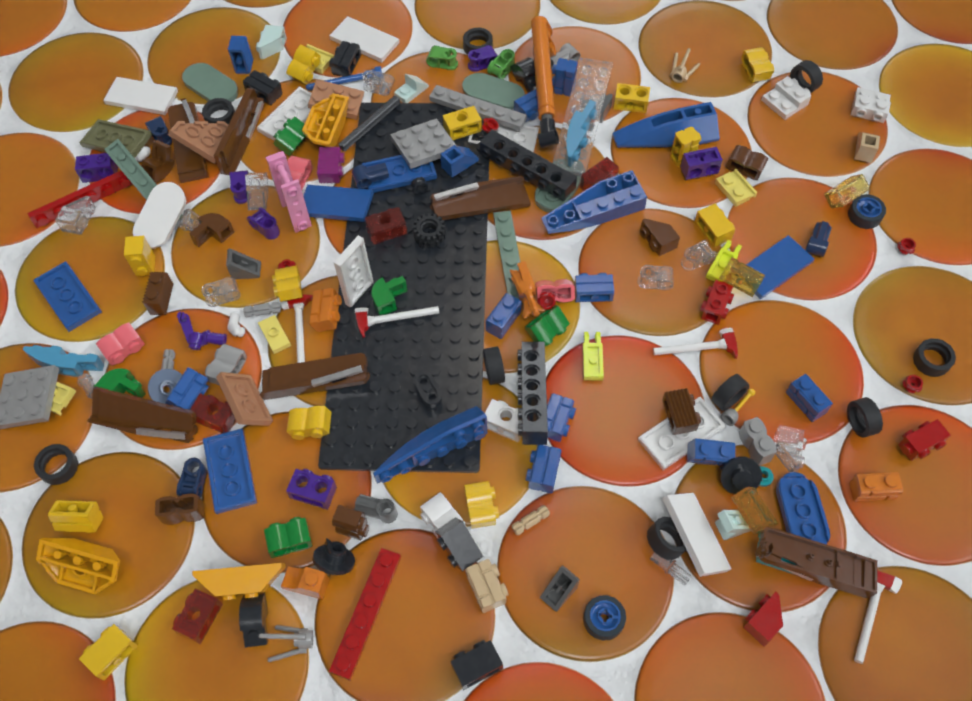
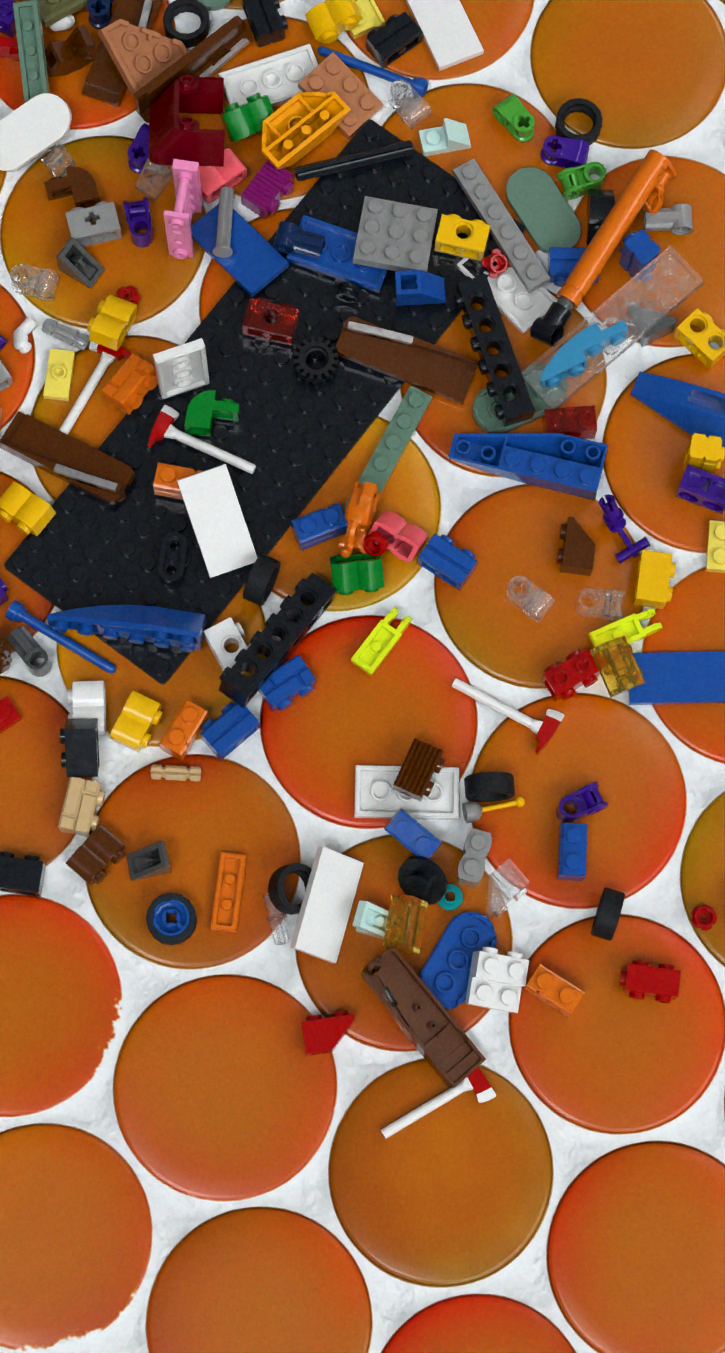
camera: 30 degrees right, 15 degrees up
none -> blue piece [5,600,116,674]
none -> light grey brick [65,201,122,247]
none -> reddish brown brick [66,824,126,886]
none -> dark red windscreen [149,75,225,167]
none -> orange brick [153,462,202,500]
none -> orange brick [159,699,209,762]
none -> white tile [176,464,257,578]
none -> orange tile [210,852,247,934]
none -> light grey axle [213,186,234,258]
none -> white plate [465,947,529,1013]
none -> dark purple piece [556,782,609,823]
none -> dark purple pin [599,494,650,564]

